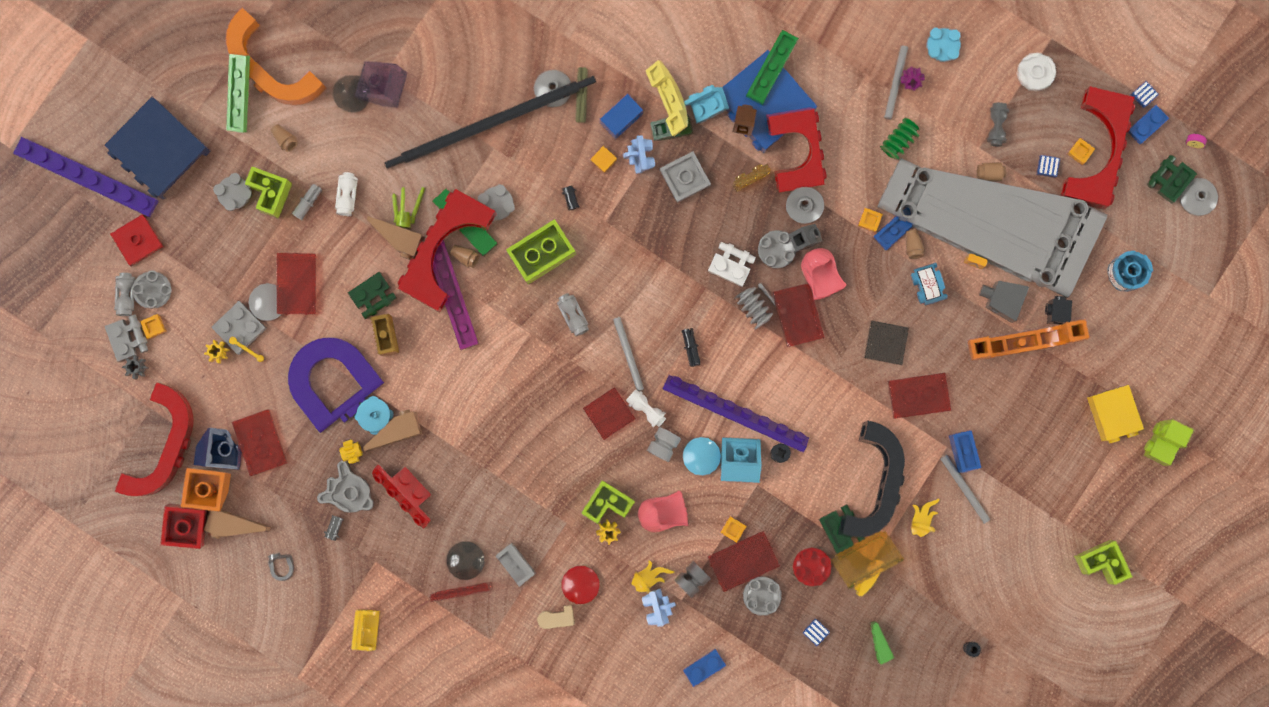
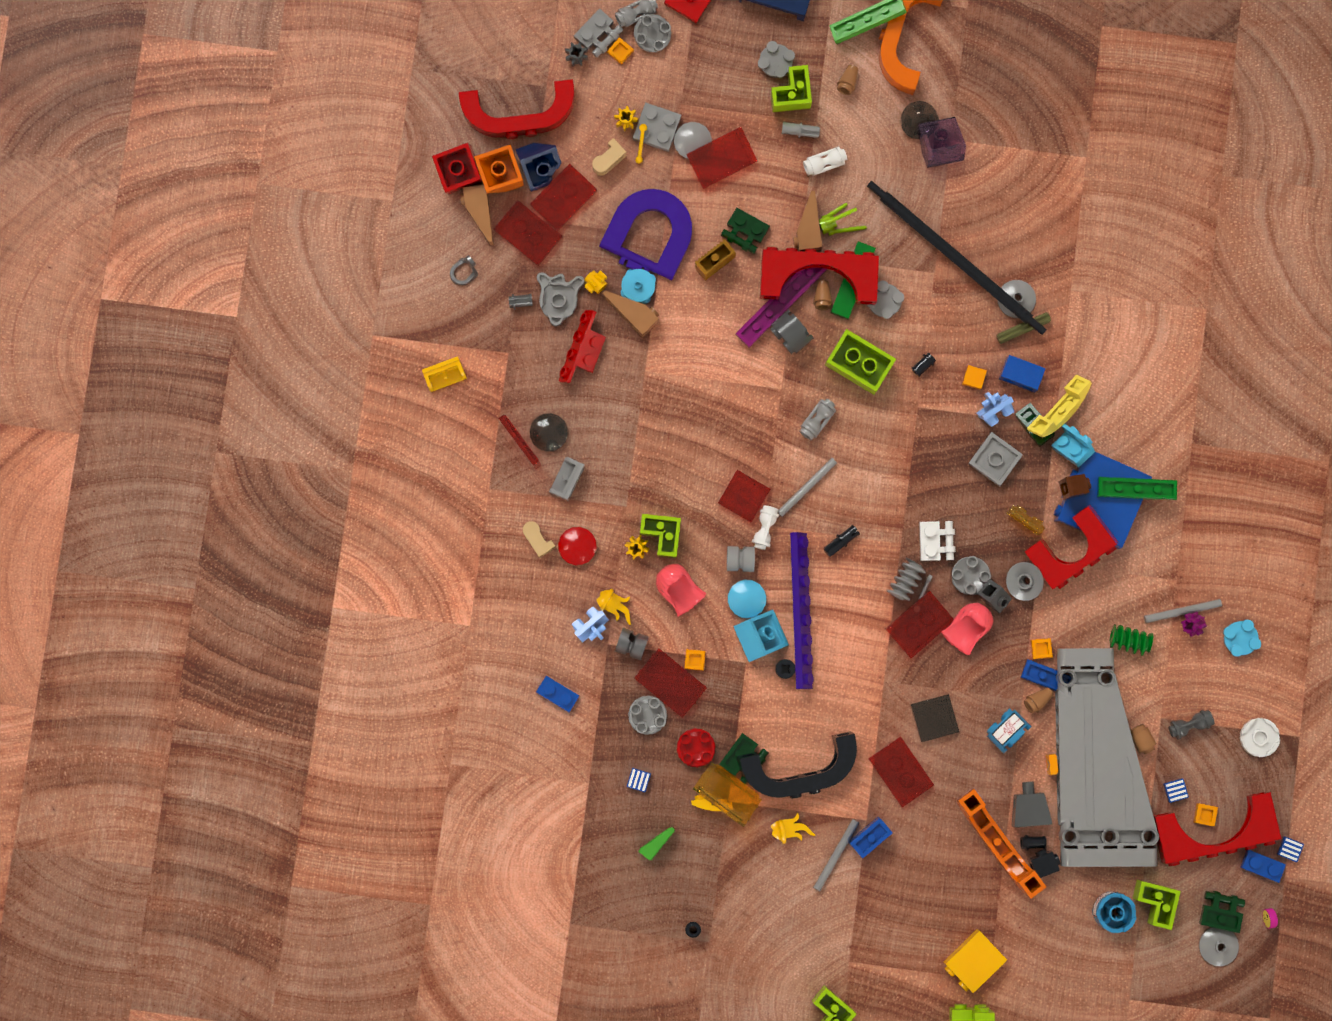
camera: 60 degrees right, 0 degrees up
none -> clear red tile [493,200,562,266]
none -> tan leg [592,138,627,176]
none -> dark grey brick [770,309,814,354]
none -> black pin [1020,835,1046,851]
none -> lime brick [1132,880,1181,930]

